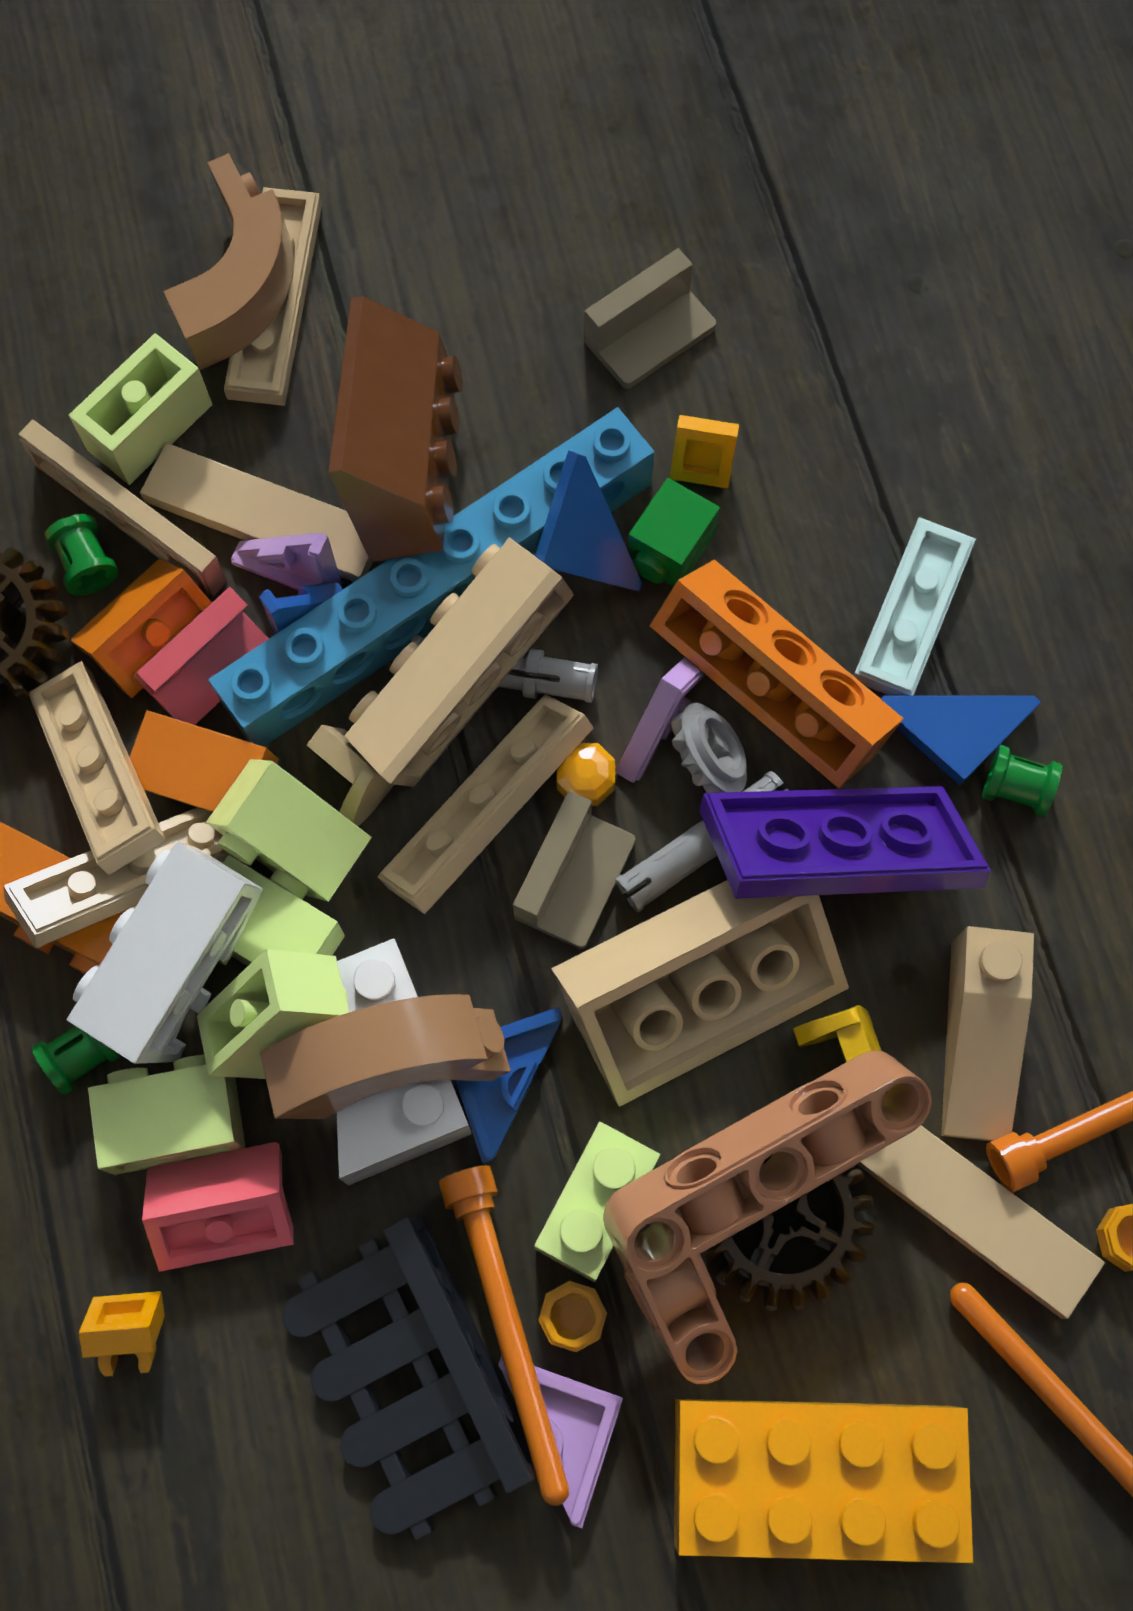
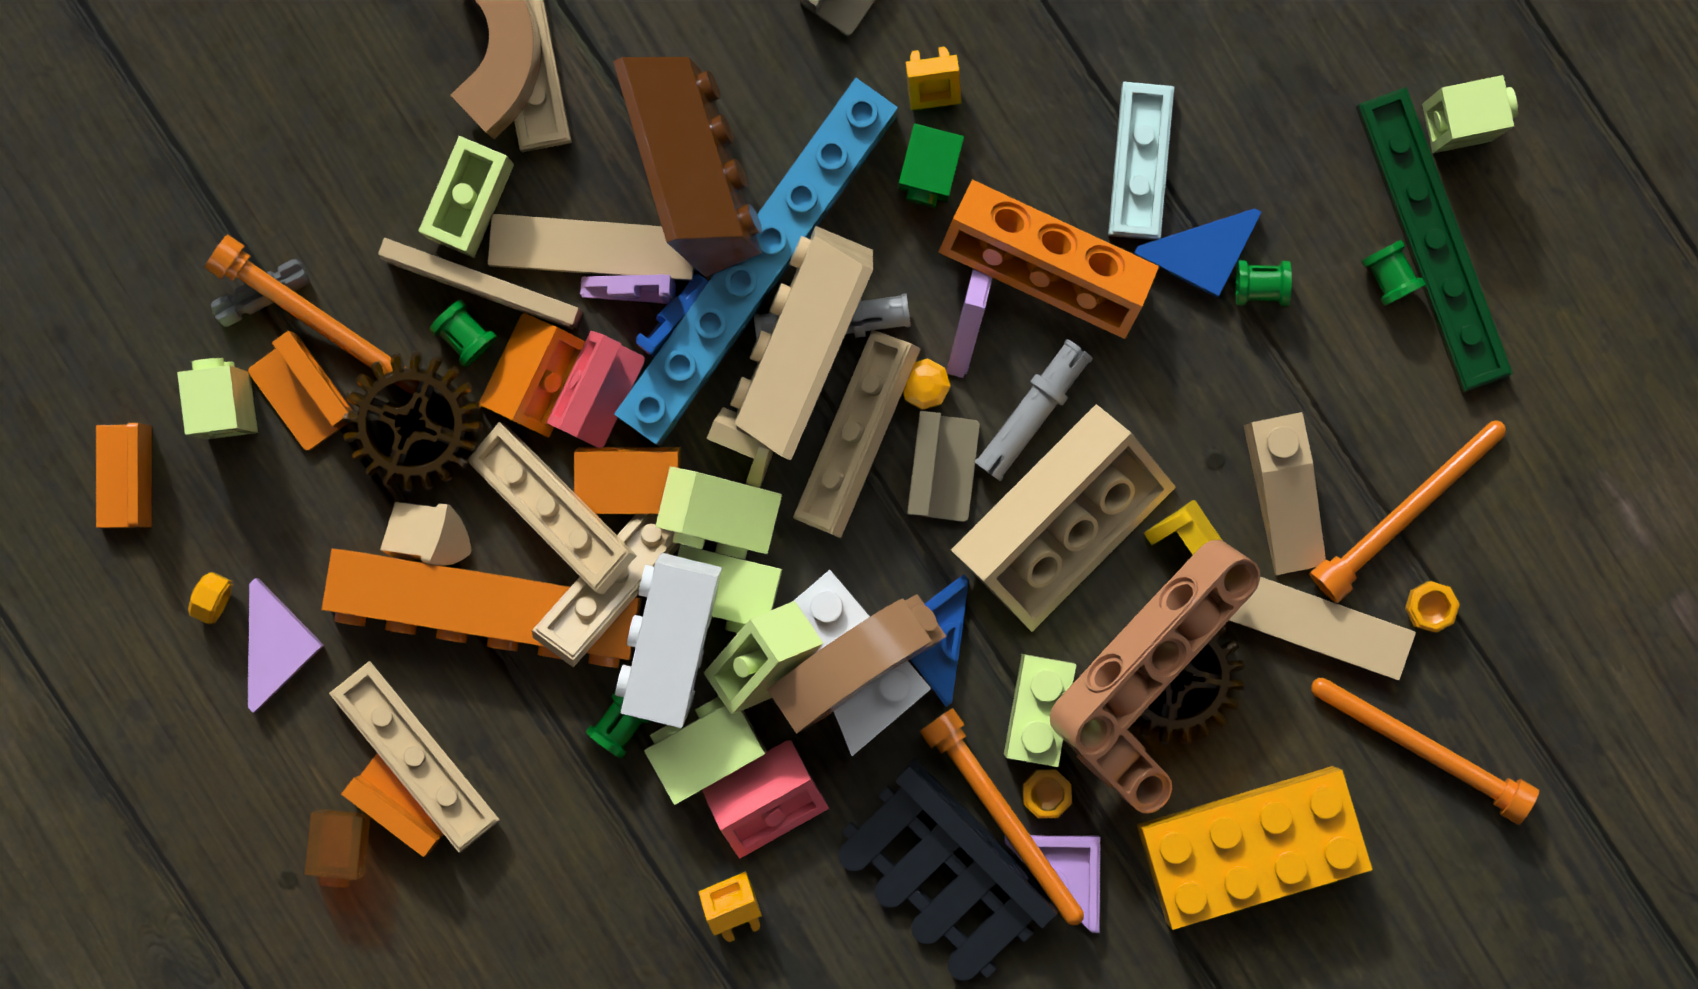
camera: 15 degrees left, 15 degrees up
blue tile [535,450,642,591] -> none
light grey gear [671,703,747,793] -> none
dark purple tile [699,786,991,899] -> none

